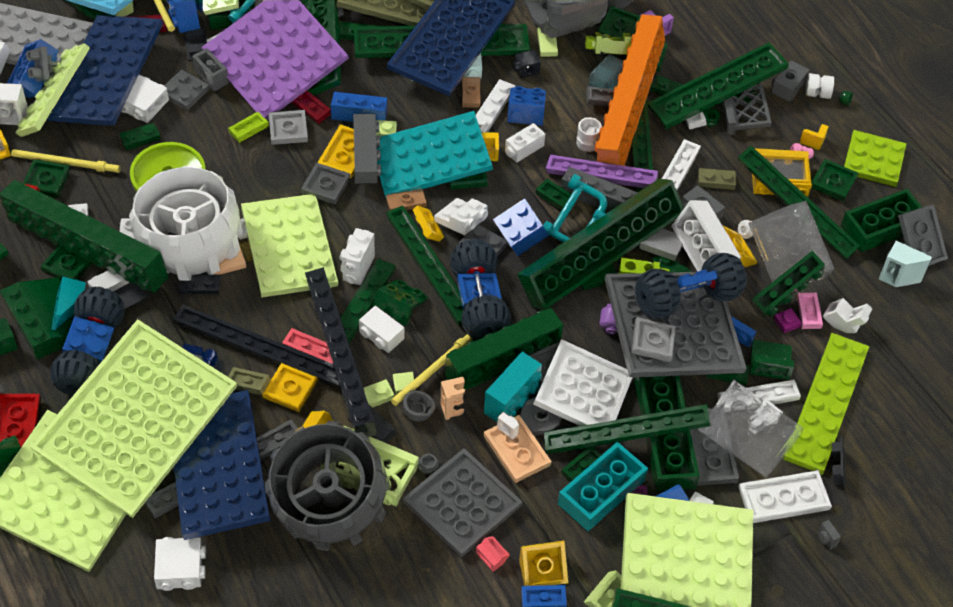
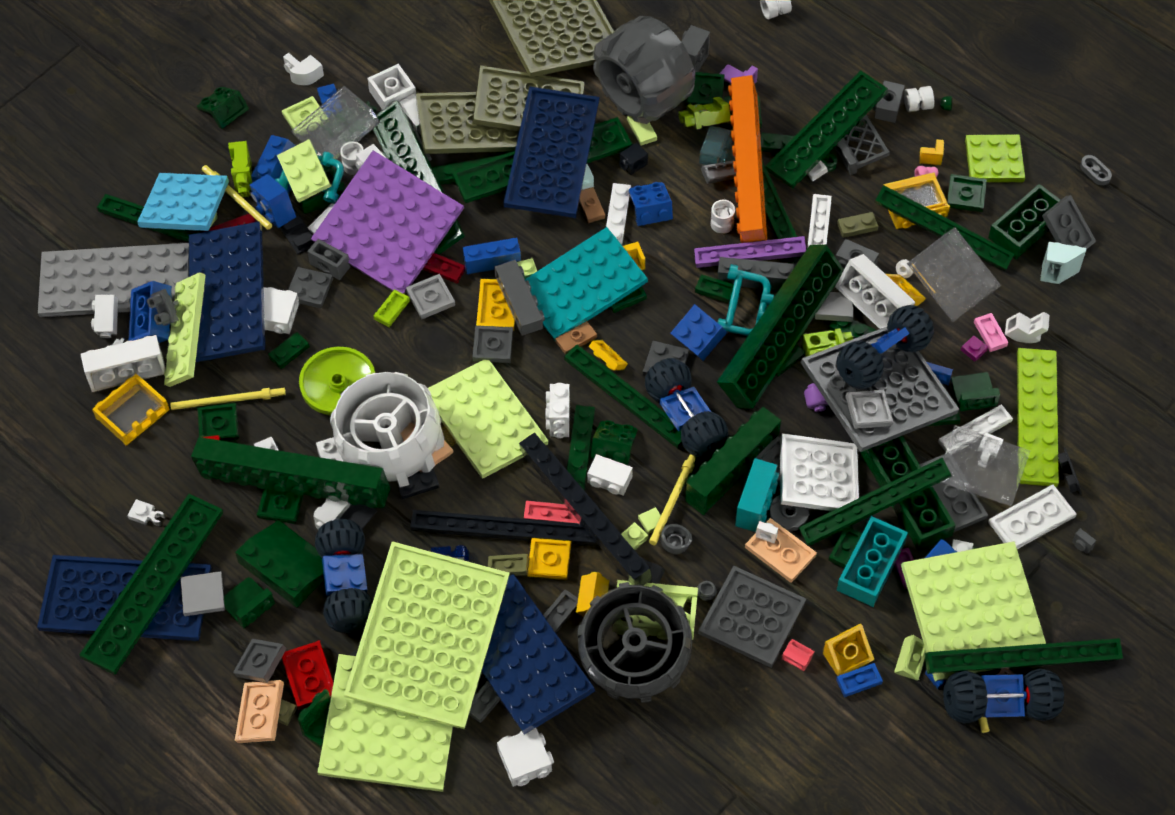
camera: 15 degrees left, 5 degrees up
teal slope [51,277,86,330] -> none
white plate [434,198,488,235] -> none
light nougat hinge [440,377,465,420] -> none
white brick [505,123,545,163] -> none
dark green brick [751,250,825,318] -> none

